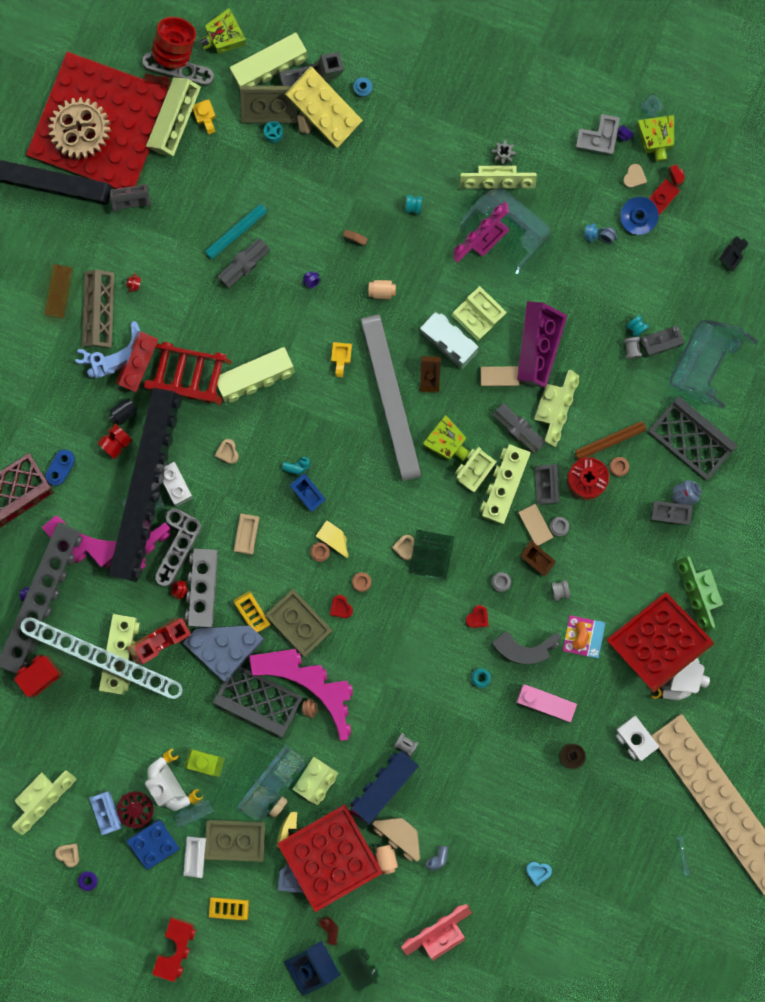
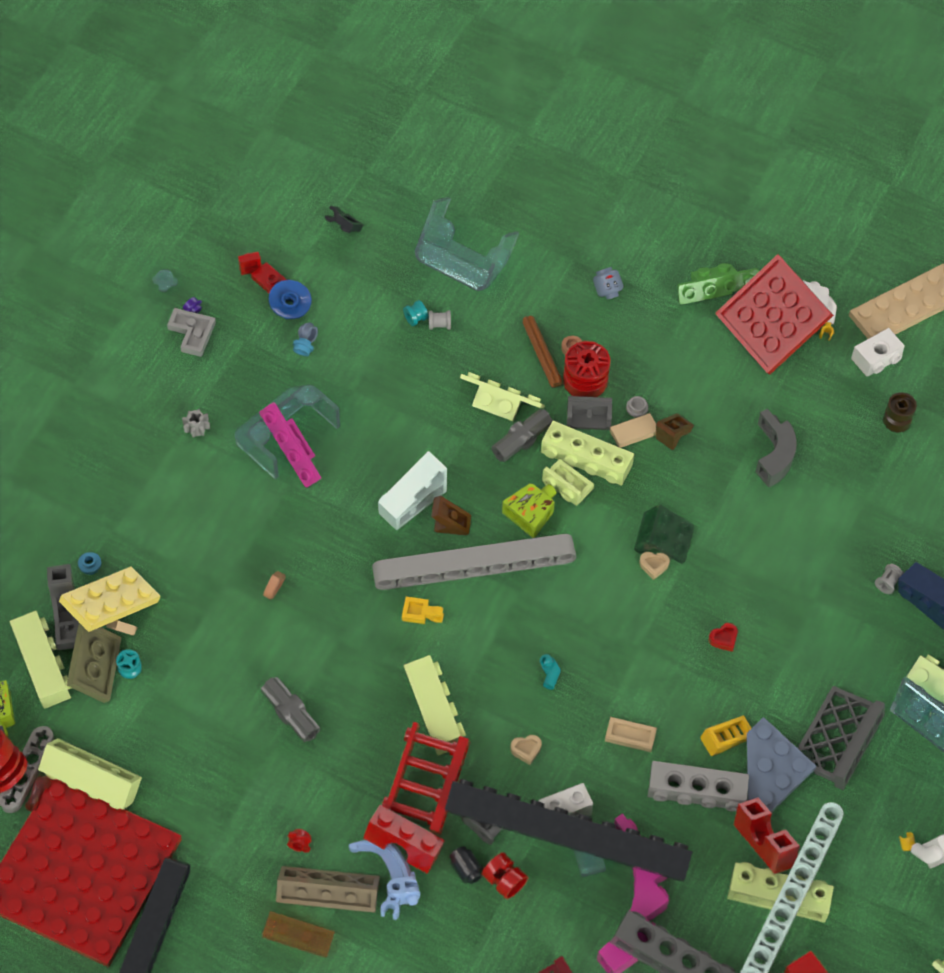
camera: 85 degrees left, 25 degrees down
blue plate [46,450,75,486] -> none
tan gear [48,97,111,160] -> none
dark grey hinge [110,184,151,213] -> none
light grey beam [156,509,202,587] -> none
red plate [171,580,188,600] -> none
lime torso [184,748,225,777] -> none
yellow plate [193,99,216,135] -> none
teal axle [205,204,267,259] -> none
dark pink arch [249,649,353,741] -> none
olive plate [265,589,333,657] -> none
blue slope [290,473,326,512] -> none
dark purple plate [303,271,320,289] -> none
nougat plate [303,699,318,718] -> none
nougat plate [311,543,330,562] -> none
light yellow slope [316,521,349,558] -> none
nougat tile [352,572,371,592] -> none
light nougat brick [369,280,396,300] -> none
teal wheel [405,194,423,215] -> none
yellowish green slope [451,286,507,341] -> none
yellowish green bracket [460,166,537,189] -> none
red tile [466,605,489,628] -> none
teal plate [472,668,491,688] -> none
tan tile [480,366,519,387] -> none
light grey plate [492,572,511,592] -> none
bright pink slope [516,684,577,722] -> none
magenta wedge [517,301,568,388] -> none
light grey wheel [551,580,570,601] -> none
sticker [563,615,605,658] -> none
orange arm [572,621,589,650] -> none
tan tile [623,164,647,189] -> none
lime torso [636,115,674,162] -> none
dark grey hinge [640,326,685,358] -> none
dark grey fence [649,396,738,480] -> none
dark grey hinge [650,501,693,525] -> none

